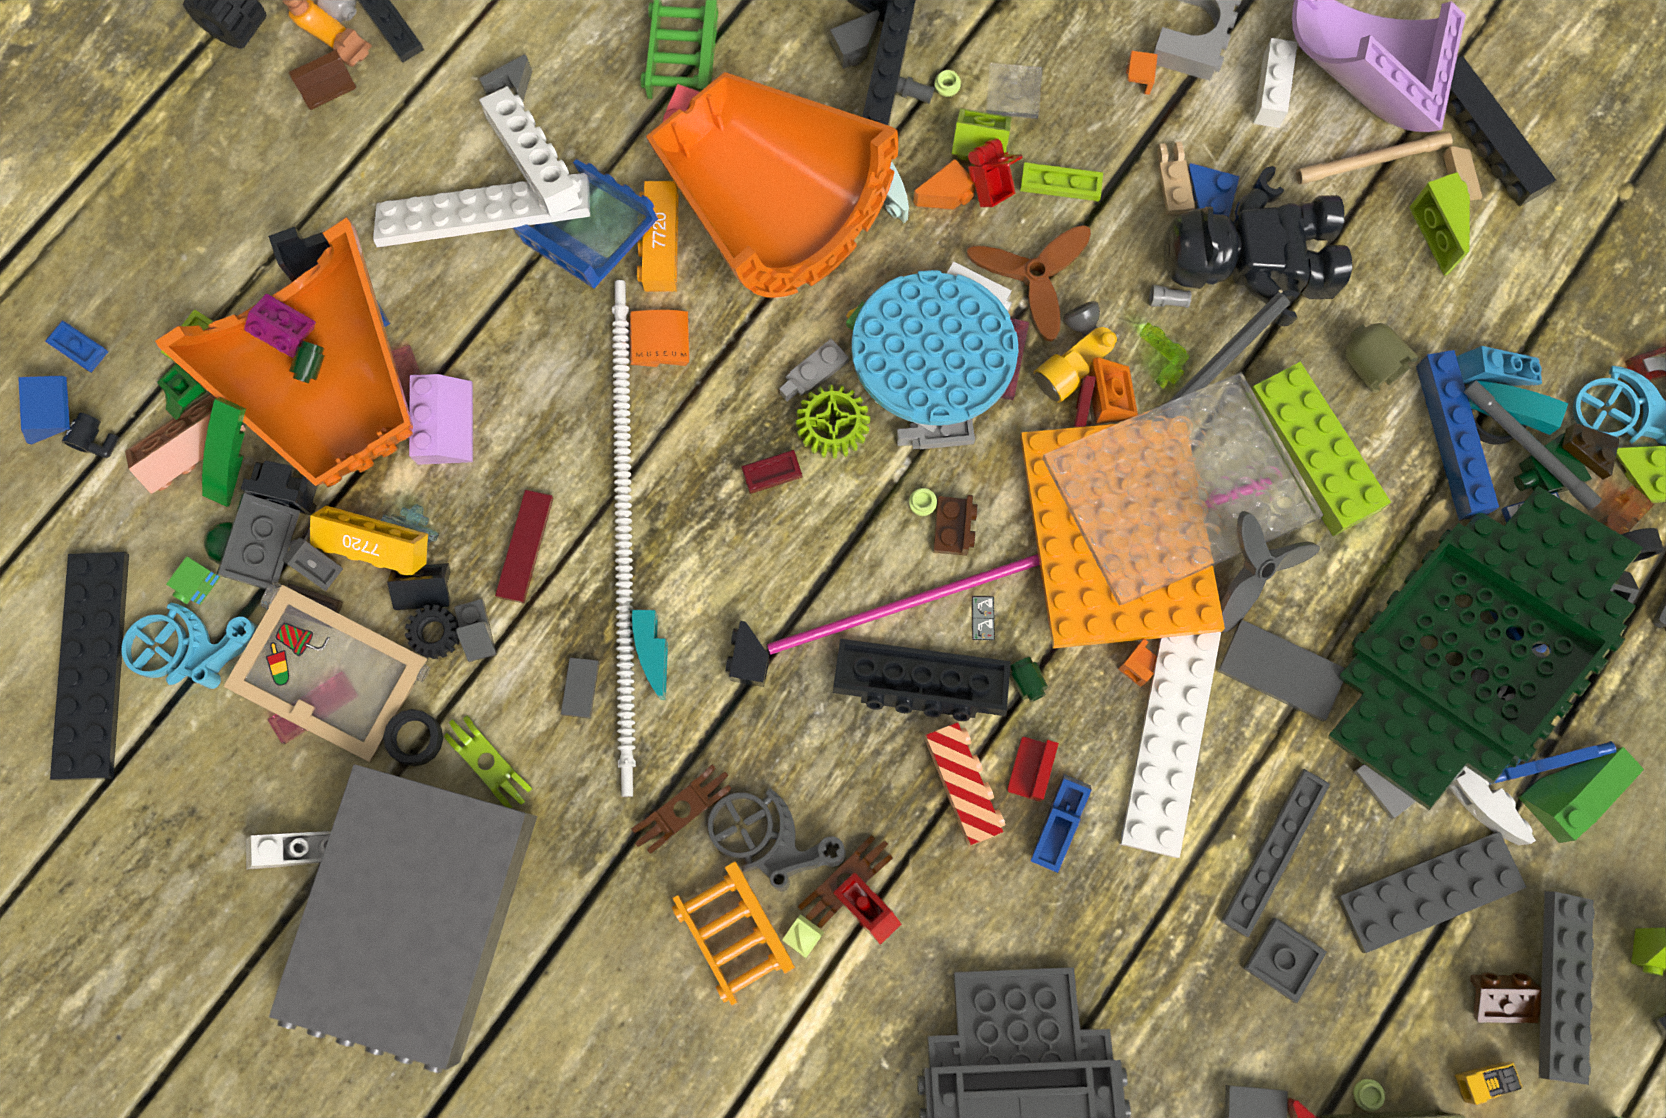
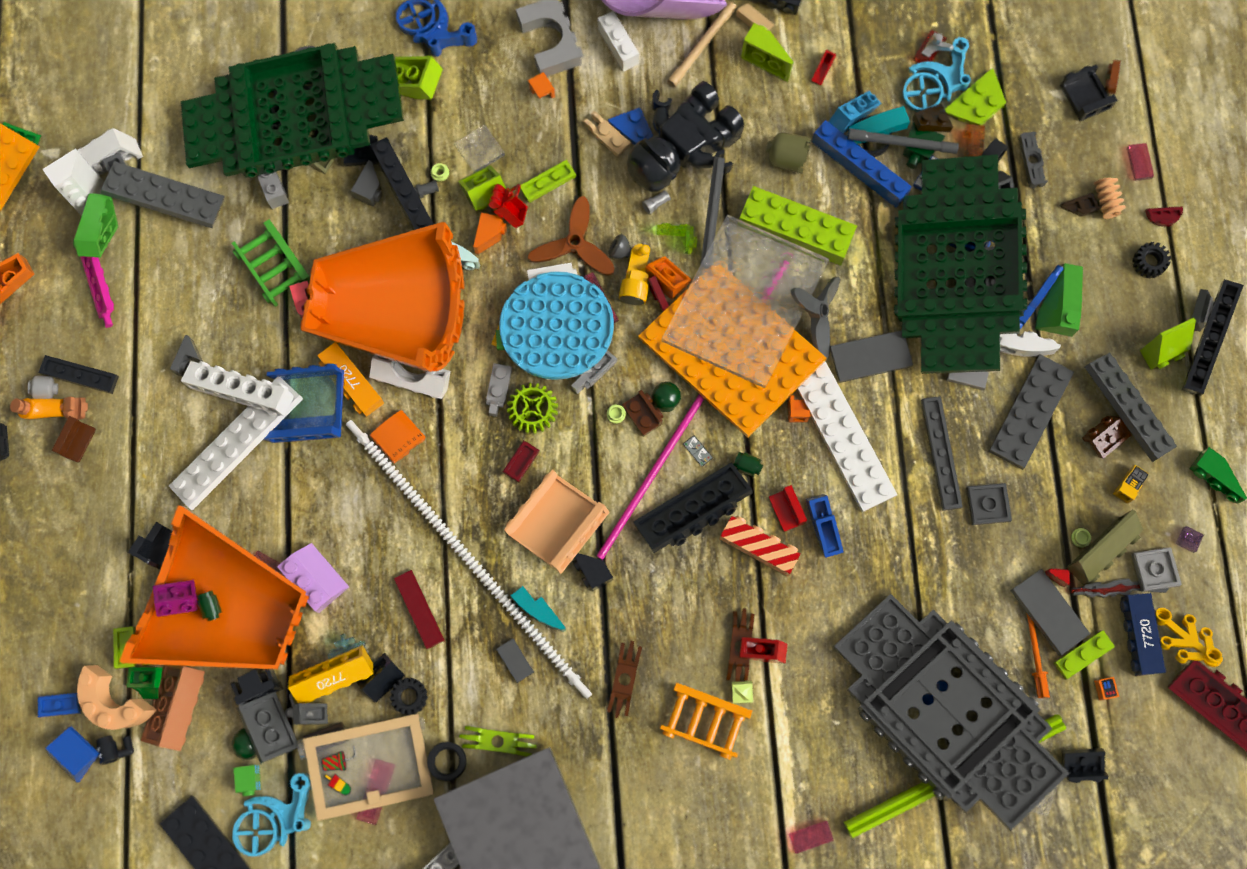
camera: 40 degrees left, 0 degrees up
green slope [202,397,246,507] -> none
dark grey slope [454,599,497,662] -> none
dark grey piece [708,788,846,892] -> none
none -> light nougat brick [77,665,157,730]
none -> white arch [369,355,451,399]
none -> light nougat panel [504,469,610,574]
none -> dark green hair [651,381,681,412]
none -> red piece [811,50,836,85]

